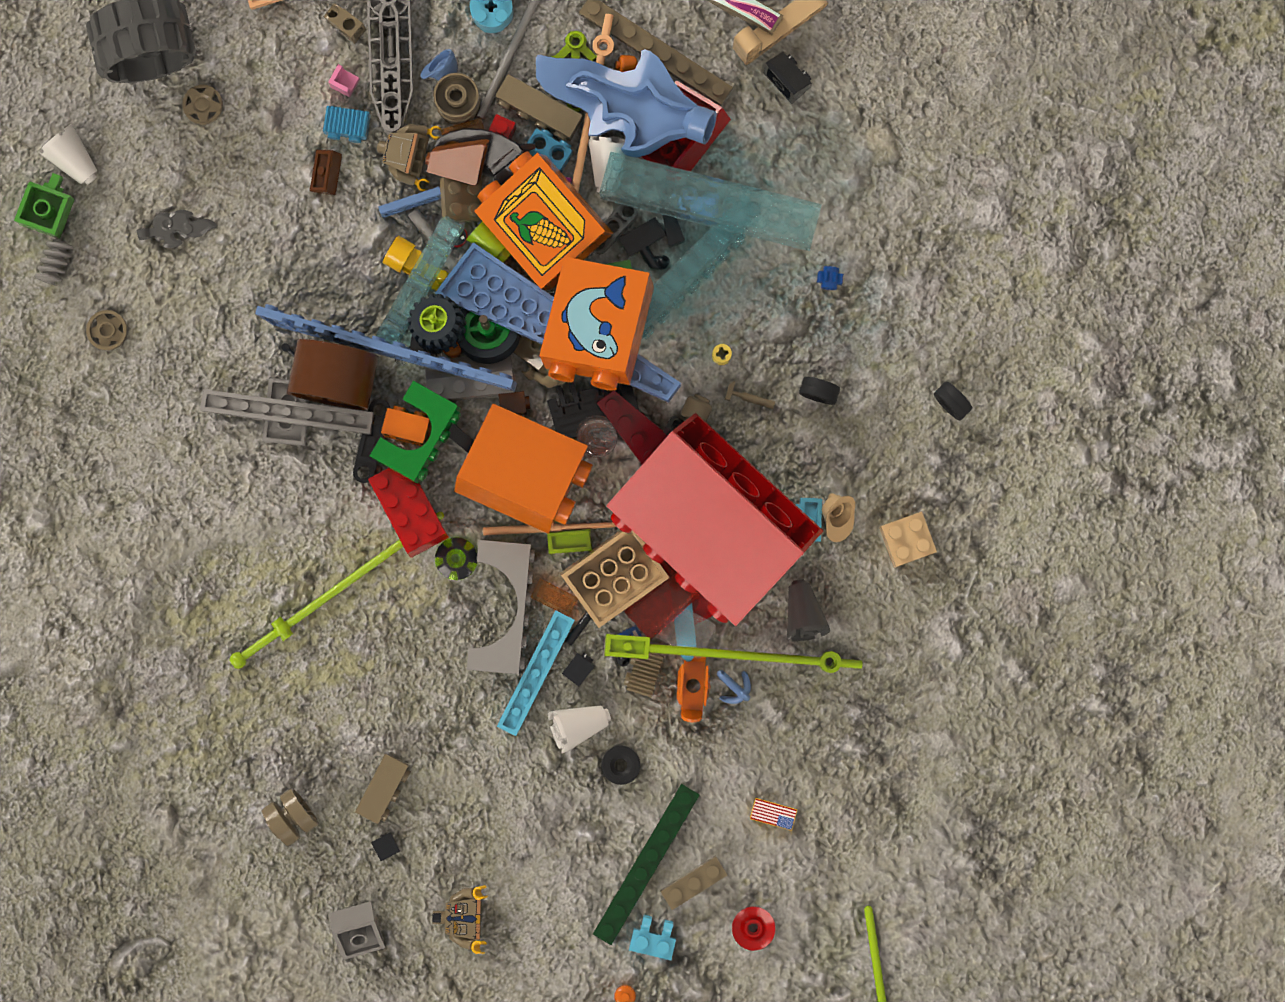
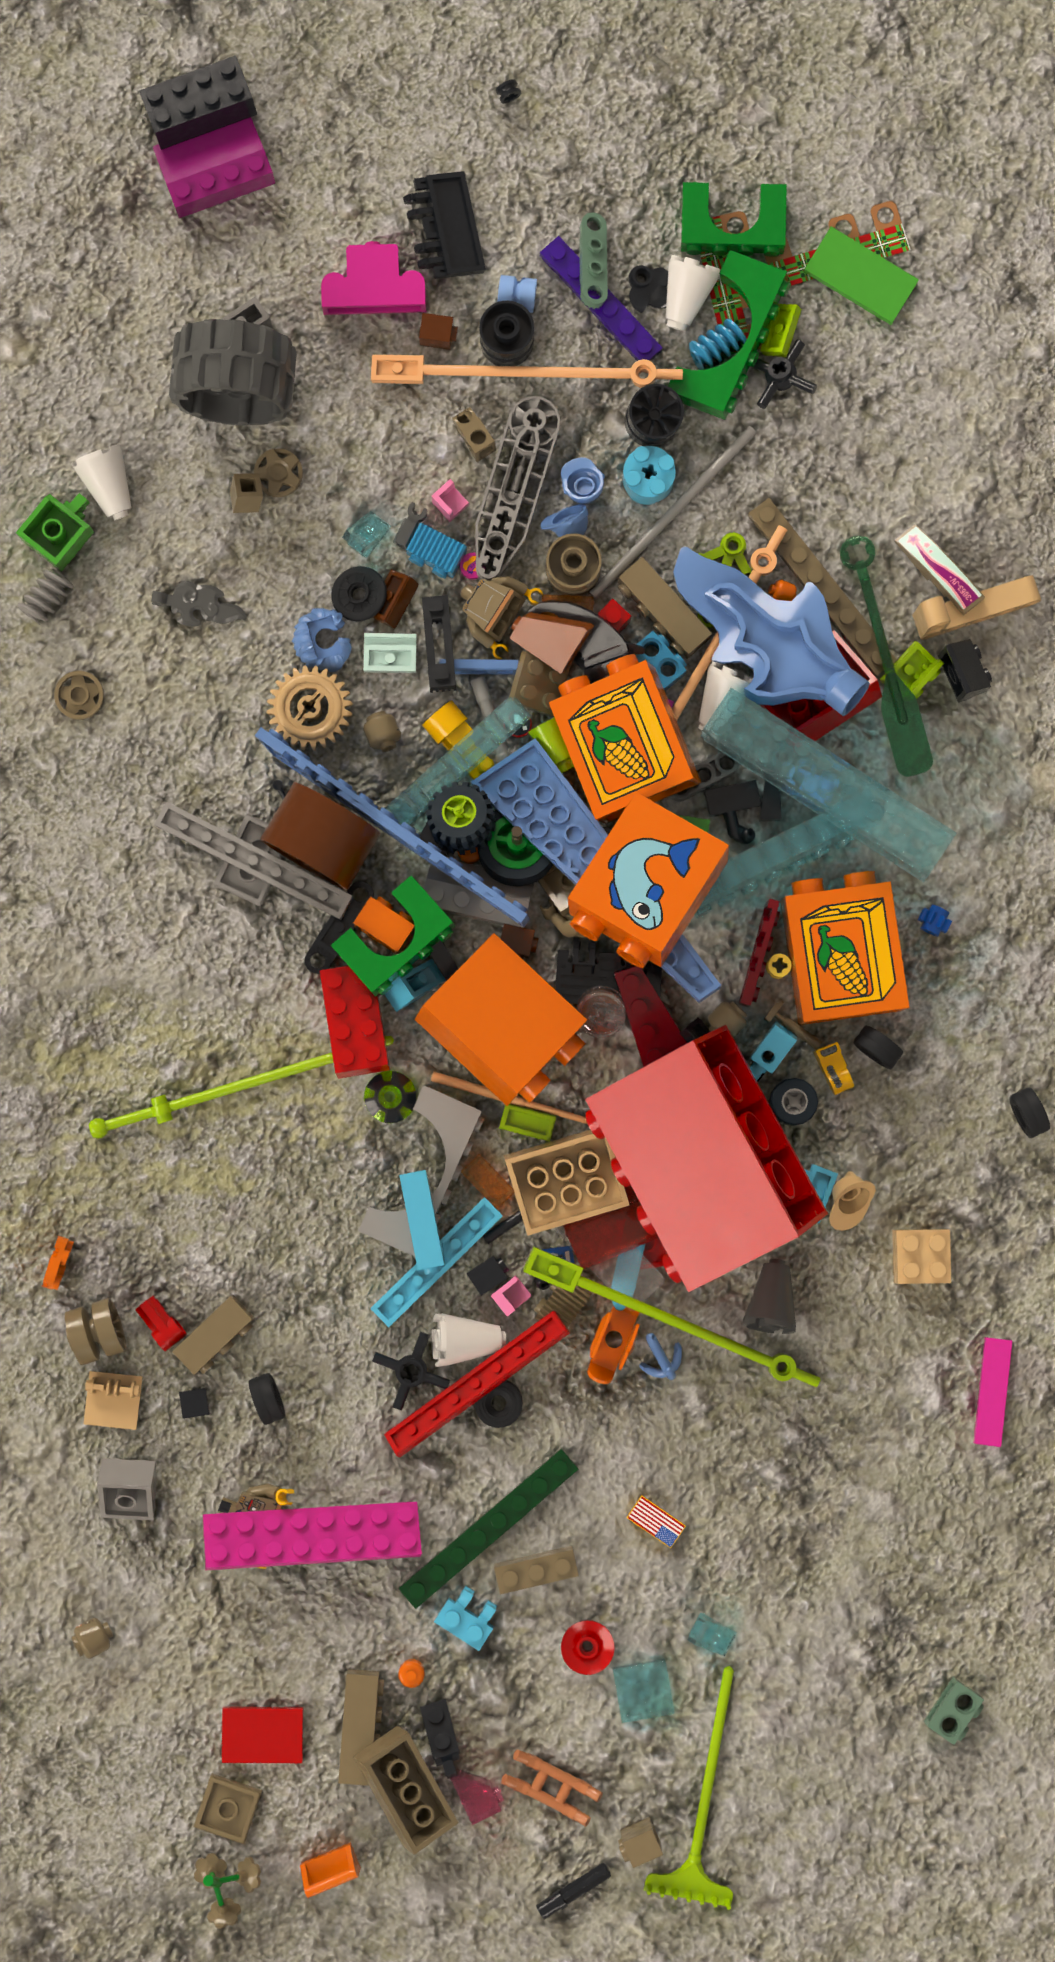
camera: 20 degrees right, 0 degrees up
none -> orange plate [42,1236,74,1290]
none -> tan hinge [83,1371,143,1430]
none -> red piece [135,1295,187,1351]
none -> dark pink plate [202,1501,422,1571]
none -> dark tan brick [230,473,263,513]
none -> black tyre [249,1373,285,1425]
none -> tan gear [267,665,353,751]
none -> medium blue piece [292,608,352,672]
none -> black wheel [331,566,387,622]
none -> clear light blue slope [342,511,391,557]
none -> light aqua plate [363,633,417,673]
none -> dark tan head [363,711,401,752]
none -> black bar [372,1331,450,1410]
none -> medium azure slope [384,959,446,1012]
none -> red tile [384,1310,570,1457]
none -> dark grey bar [393,502,428,550]
none -> medium azure brick [399,1170,445,1274]
none -> black container [422,595,457,693]
none -> dark pink tile [460,553,486,580]
none -> bright pink panel [491,1275,531,1317]
none -> medium blue hat [561,457,605,504]
none -> clear light blue tile [613,1659,675,1723]
none -> clear light blue slope [687,1613,737,1656]
none -> dark red wing [738,899,780,1007]
none -> medium azure torso [749,1021,797,1082]
none -> black wheel [769,1078,818,1126]
none -> brick [780,871,910,1025]
none -> yellow leg [813,1042,854,1095]
none -> clear green piece [840,535,933,777]
none -> lime bracket [880,641,944,702]
none -> sand green brick [924,1677,984,1745]
none -> dark pink tile [973,1337,1012,1447]

